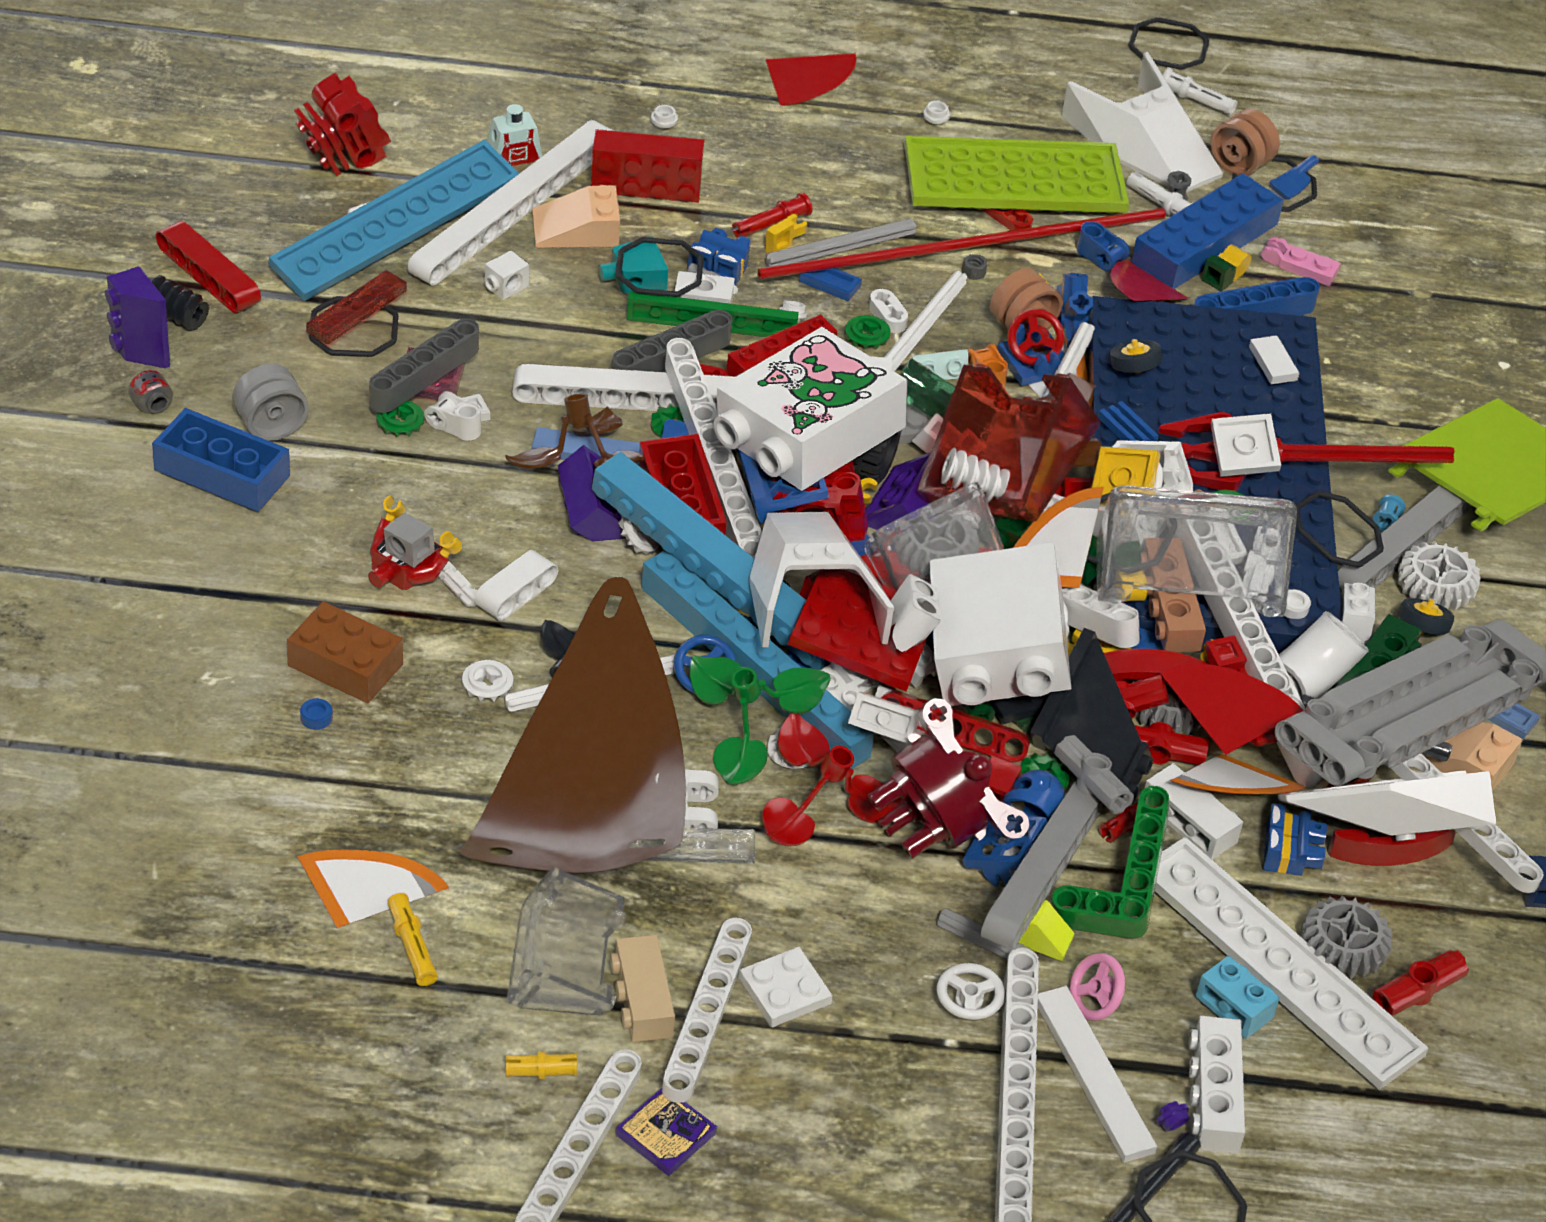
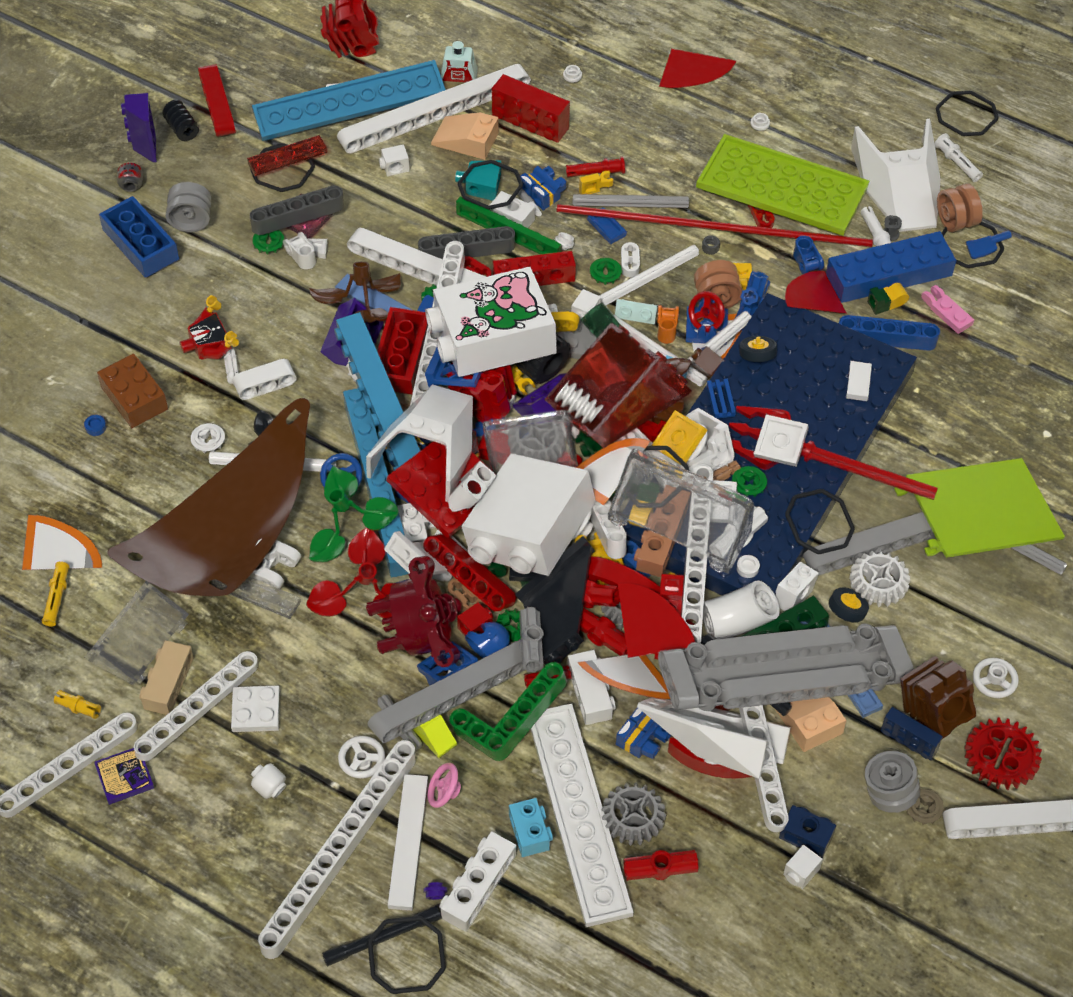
camera: 30 degrees right, 10 degrees up
light grey brick [384,513,435,567] -> none
dark azure bush [1372,494,1406,532] -> none
none -> white head [251,763,286,799]

